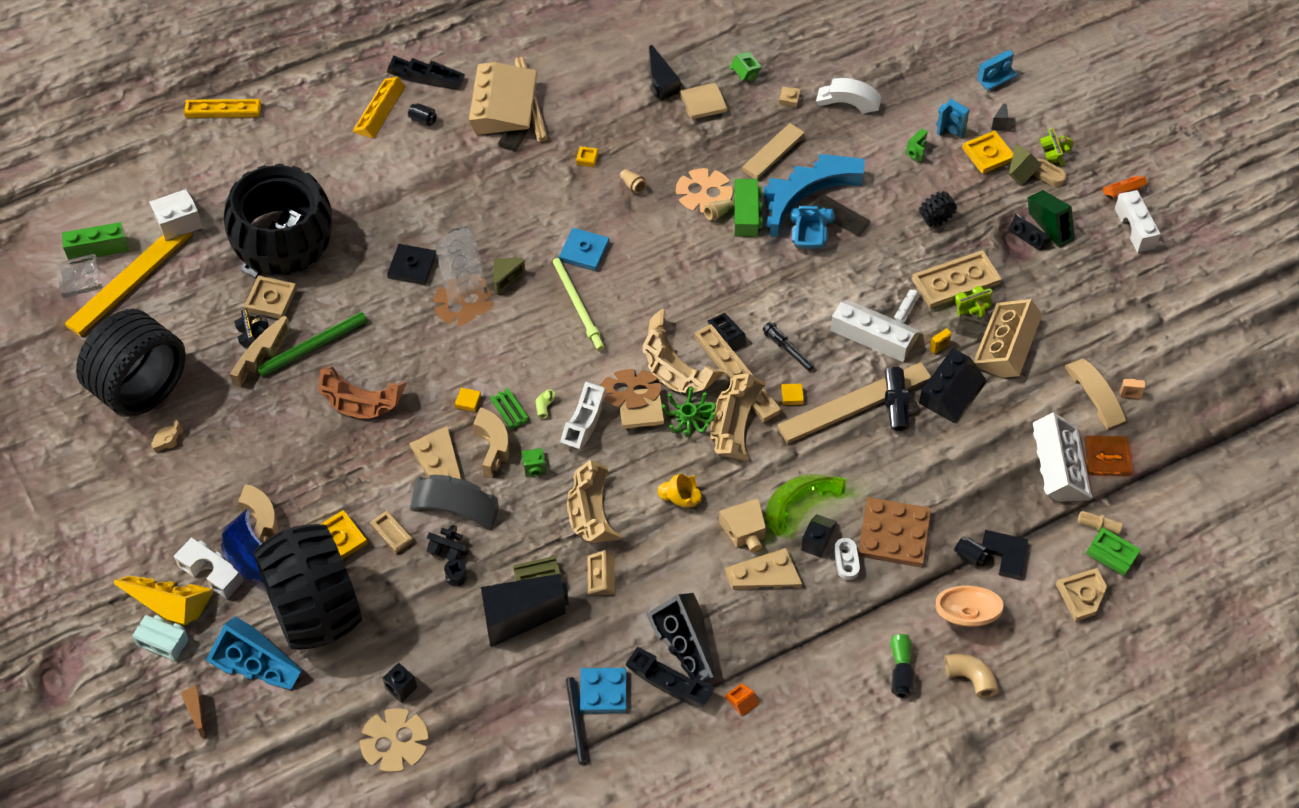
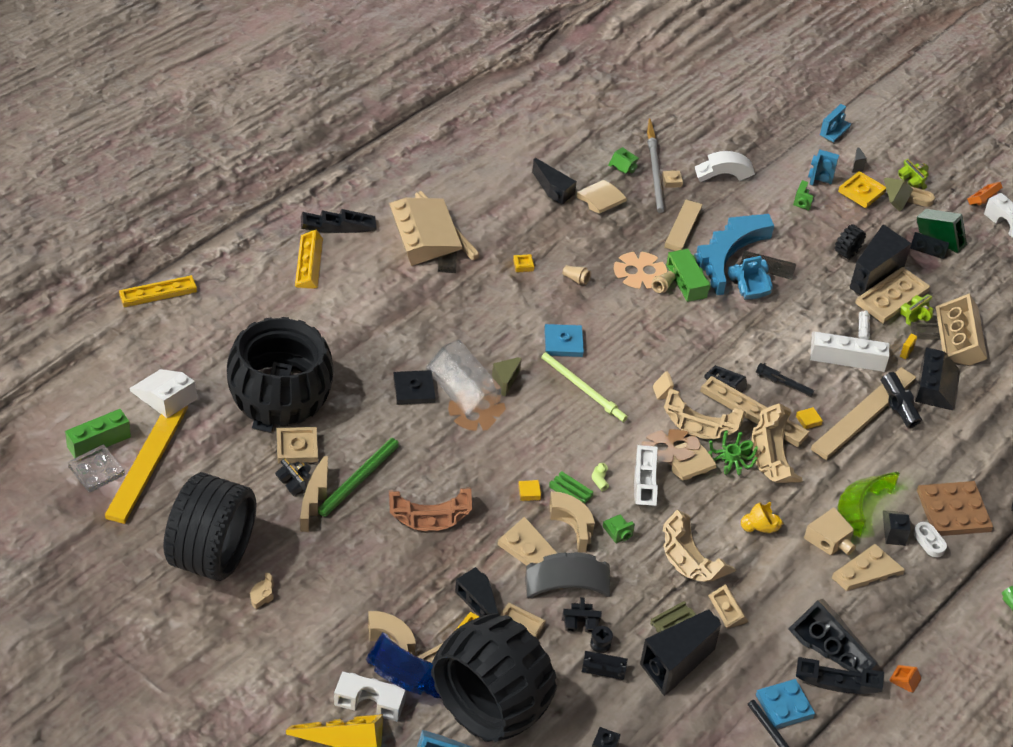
camera: 25 degrees left, 10 degrees down
black brick [408,103,437,127] -> none
none -> black slope [455,567,498,617]
none -> black hinge [582,651,628,680]
none -> light grey piece [647,118,664,213]
none -> black slope [849,225,912,296]

